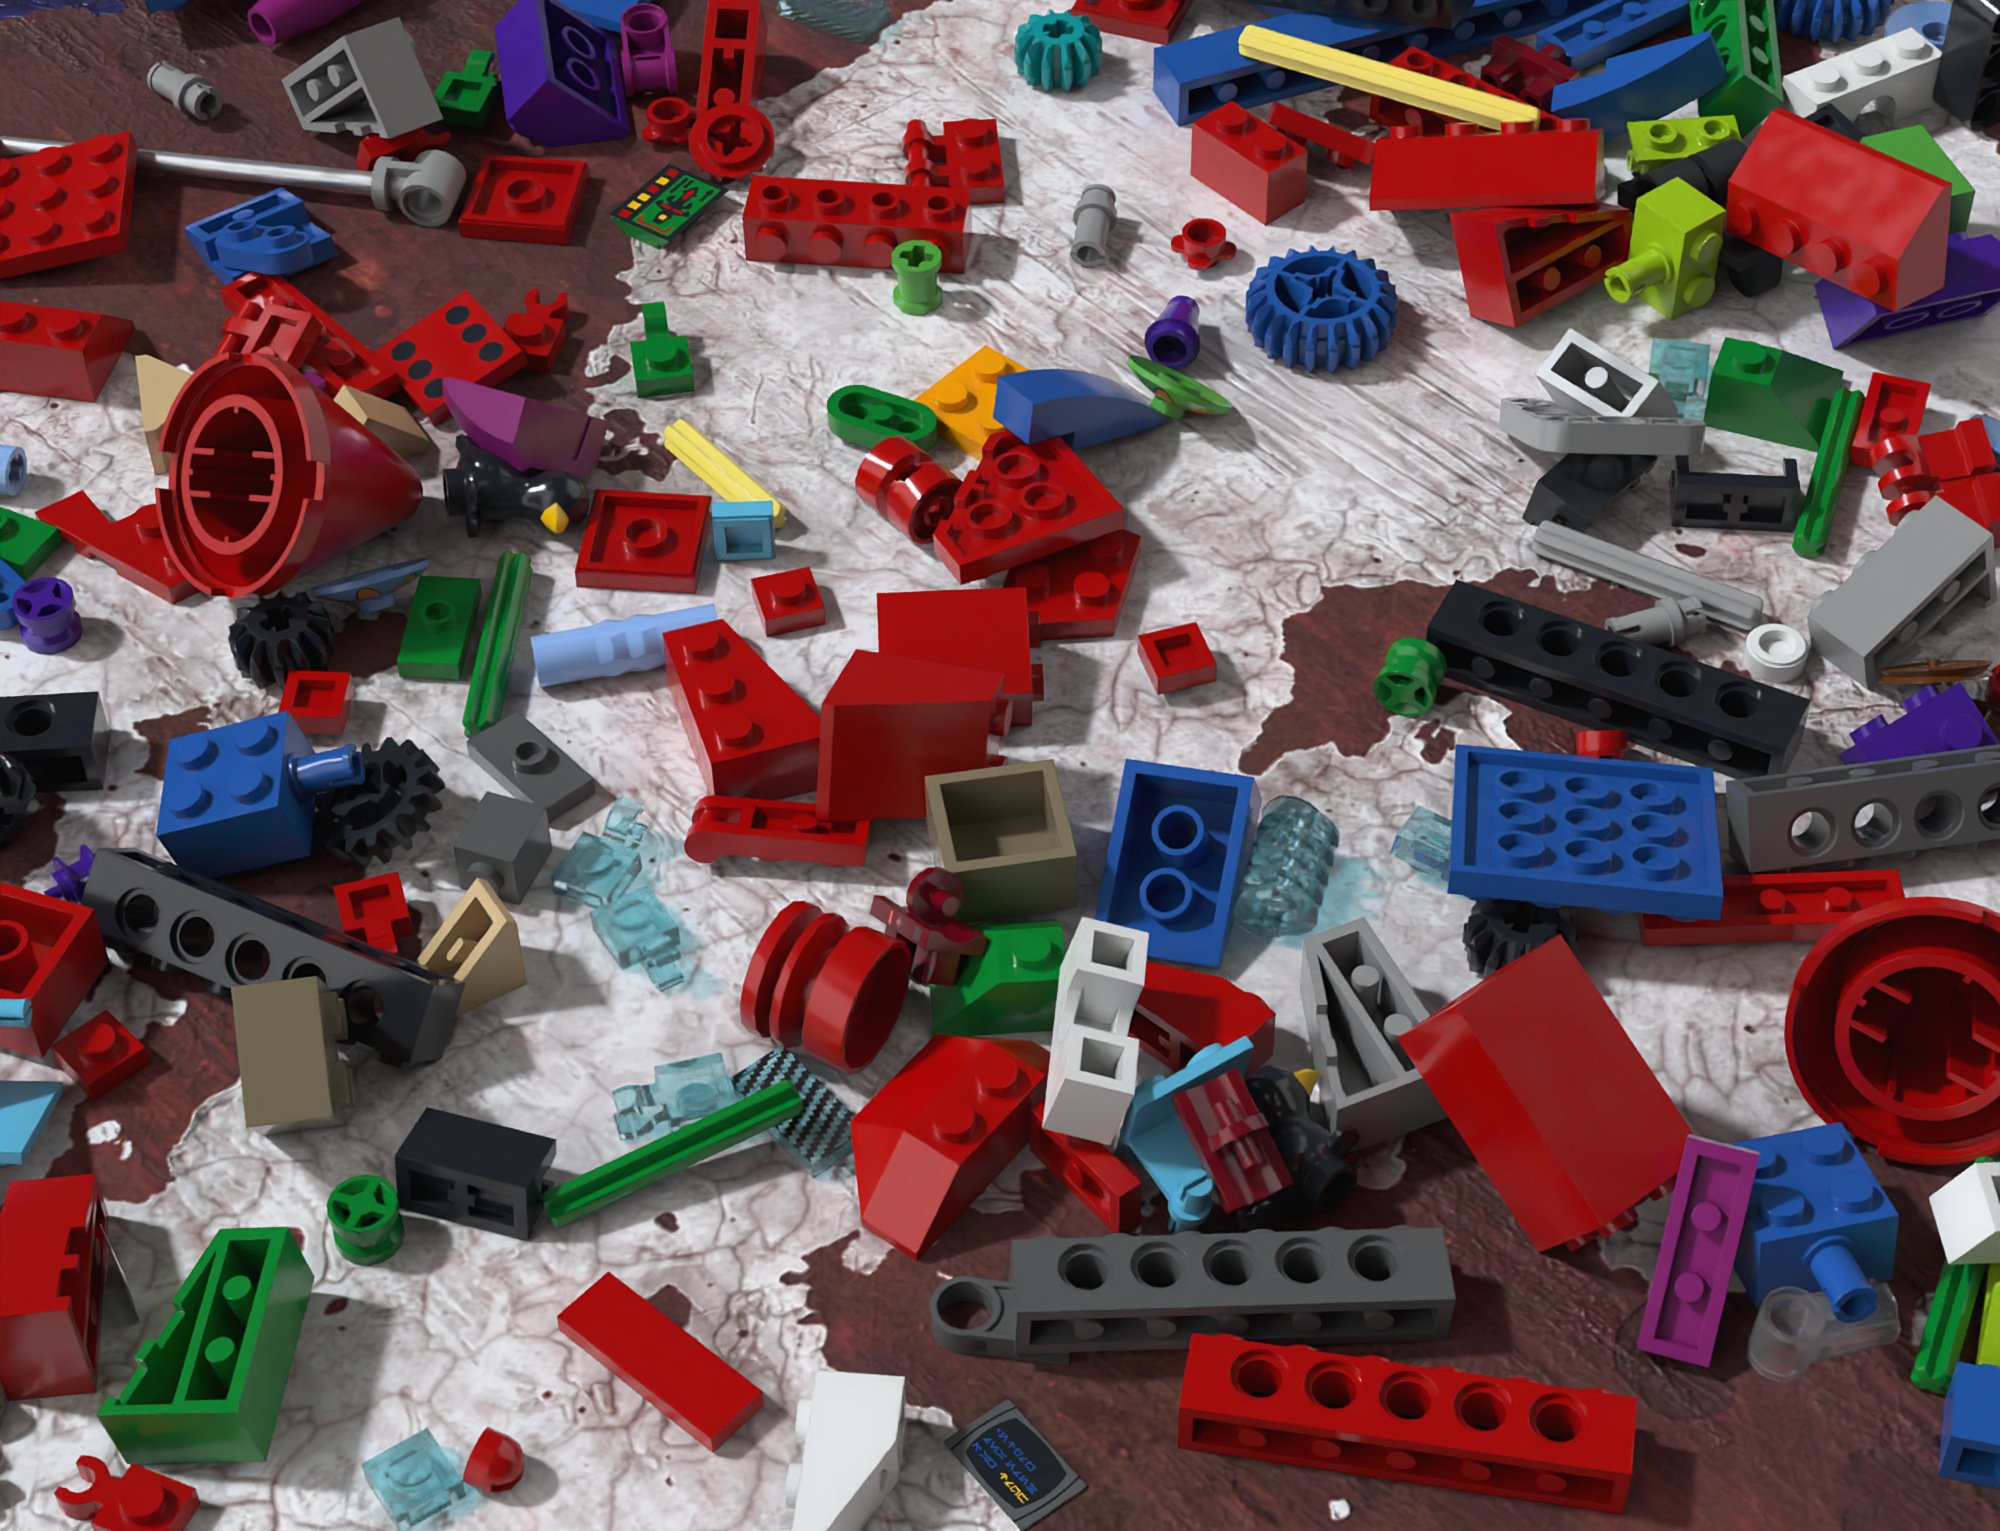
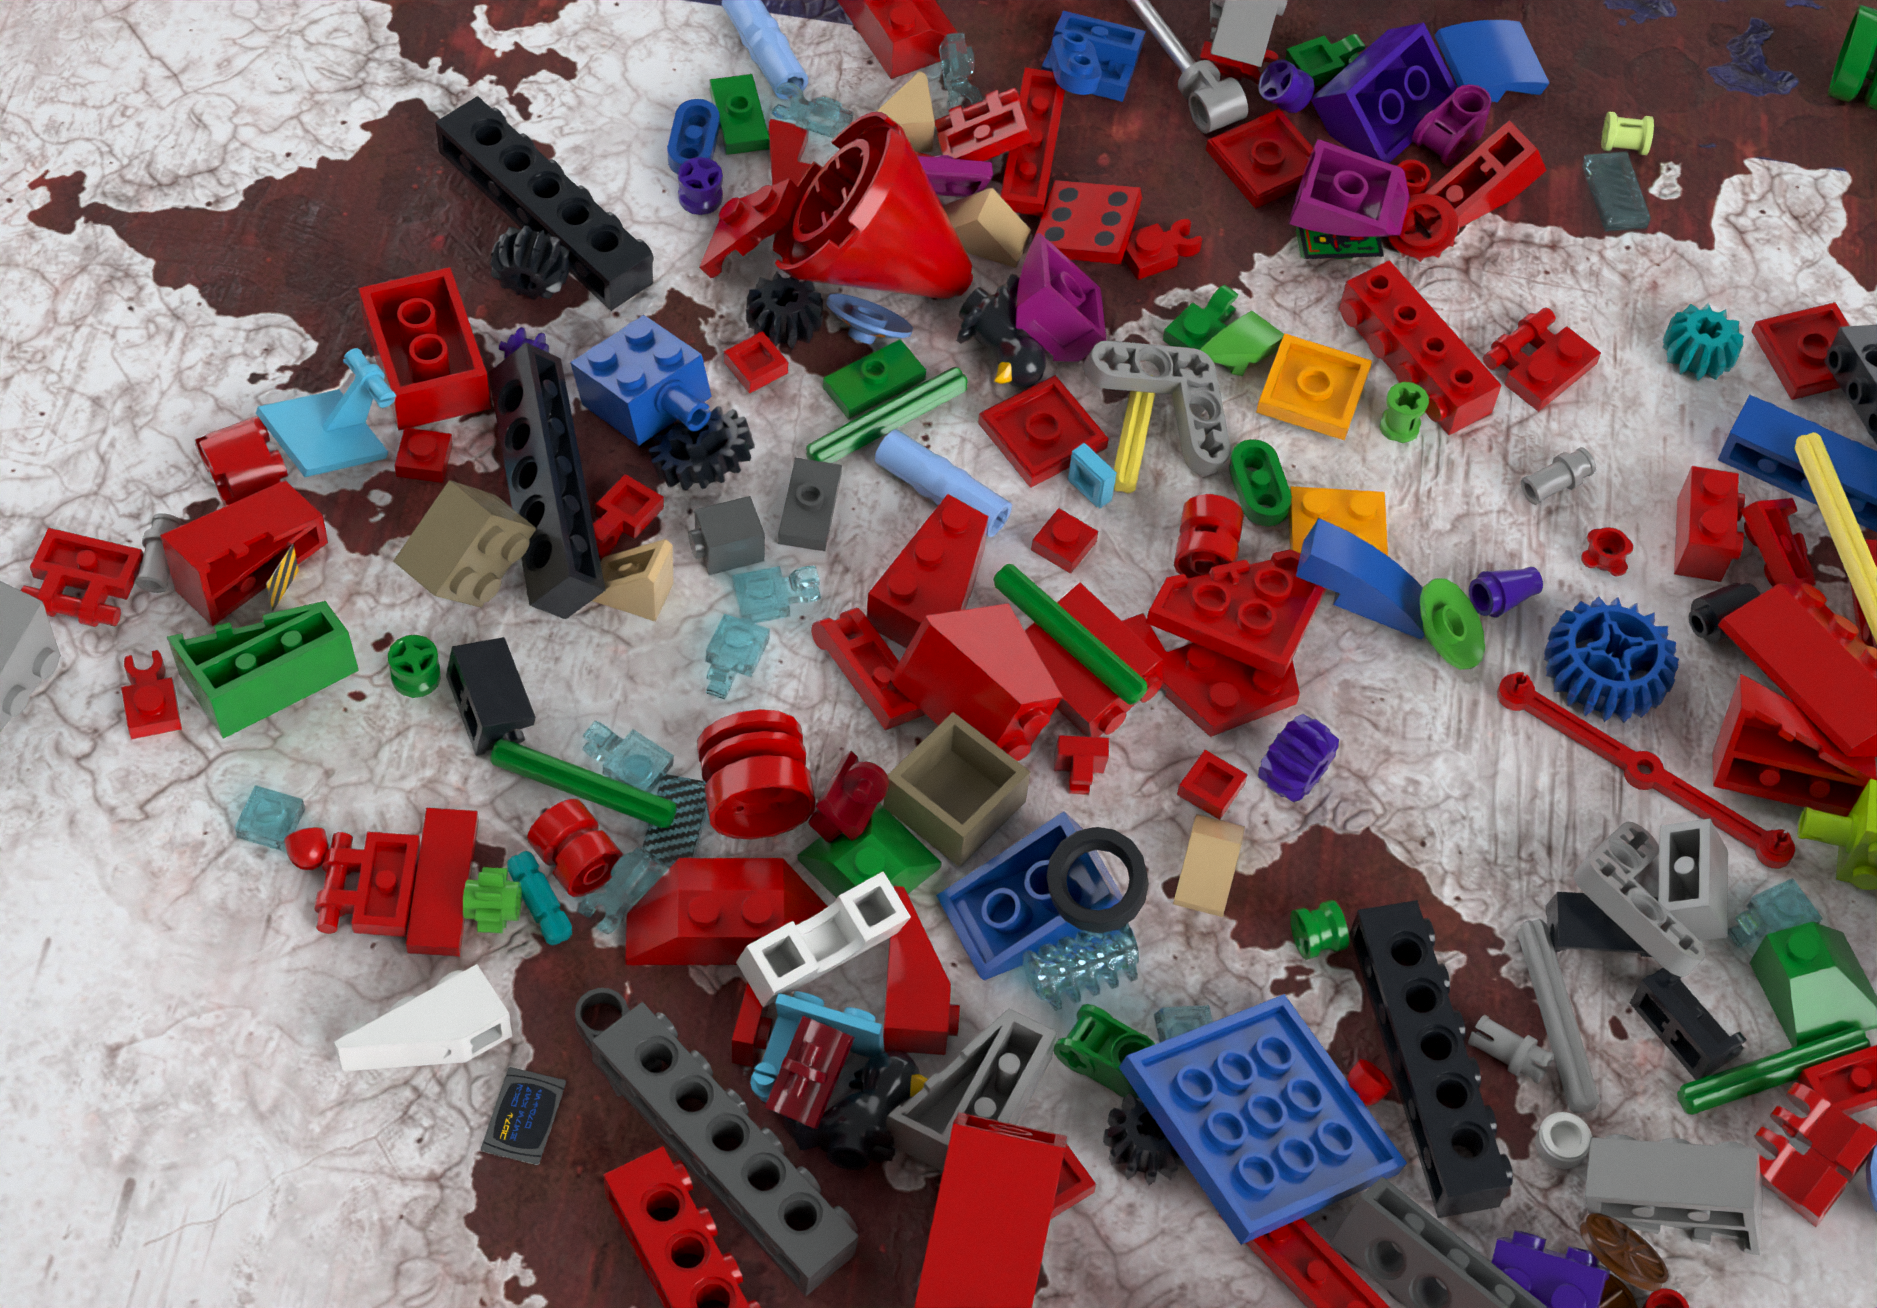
camera: 45 degrees right, 10 degrees up
none -> red plate [314,831,421,937]
none -> bright green gear [463,867,522,933]
none -> teal axle [507,851,572,945]
none -> red wheel [527,799,623,897]
none -> clear light blue plate [578,847,669,934]
none -> red wing [699,179,801,278]
none -> clear light blue plate [772,82,854,139]
none -> clear light blue plate [939,33,983,110]
none -> green axle [993,564,1148,705]
none -> black tyre [1046,827,1149,933]
none -> green piece [1053,1004,1155,1099]
none -> red tile [1054,735,1109,795]
none -> light grey beam [1083,341,1231,476]
none -> tan slope [1173,814,1245,917]
none -> bright green slope [1200,311,1284,376]
none -> light orange plate [1256,333,1372,441]
none -> dark purple wheel [1258,59,1315,113]
none -> dark purple gear [1258,714,1339,802]
none -> magenta slope [1288,139,1410,237]
none -> red piece [1497,672,1796,869]
none -> black brick [1689,582,1761,643]

